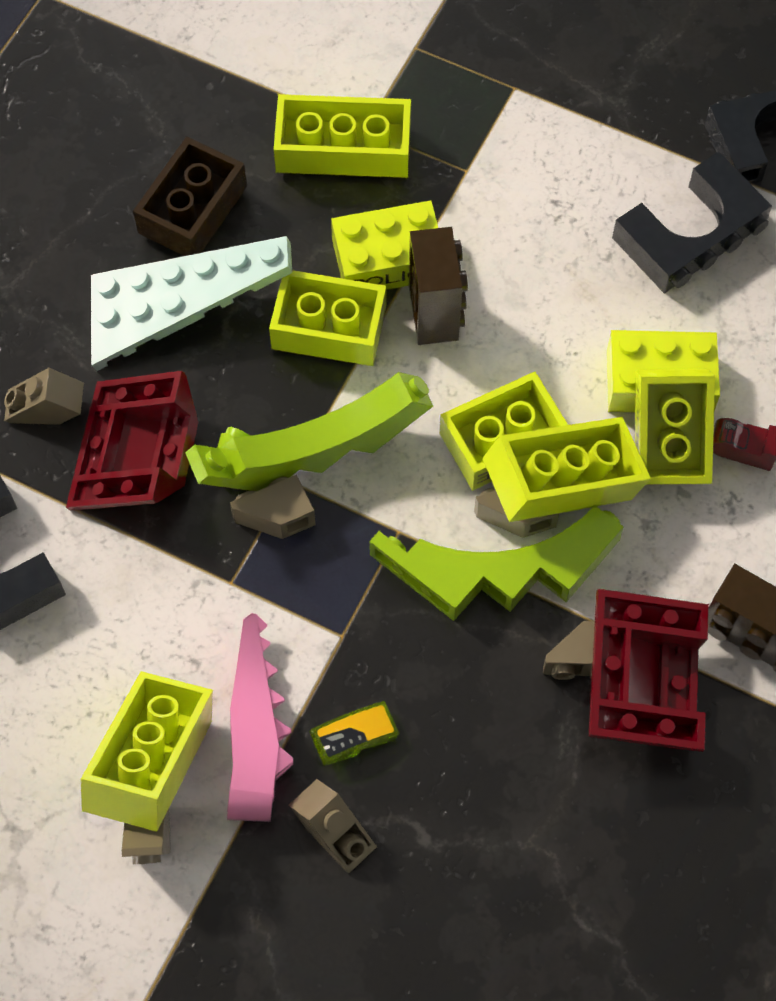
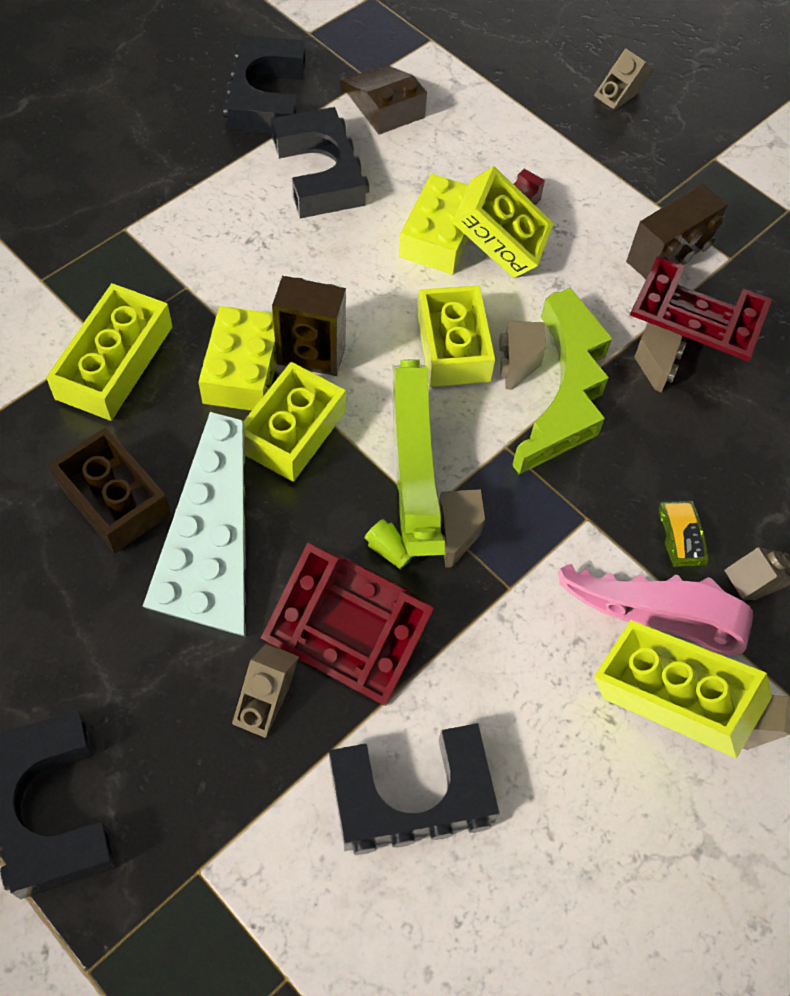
camera: 75 degrees left, 5 degrees down
neon yellow brick [482,417,651,522] -> none

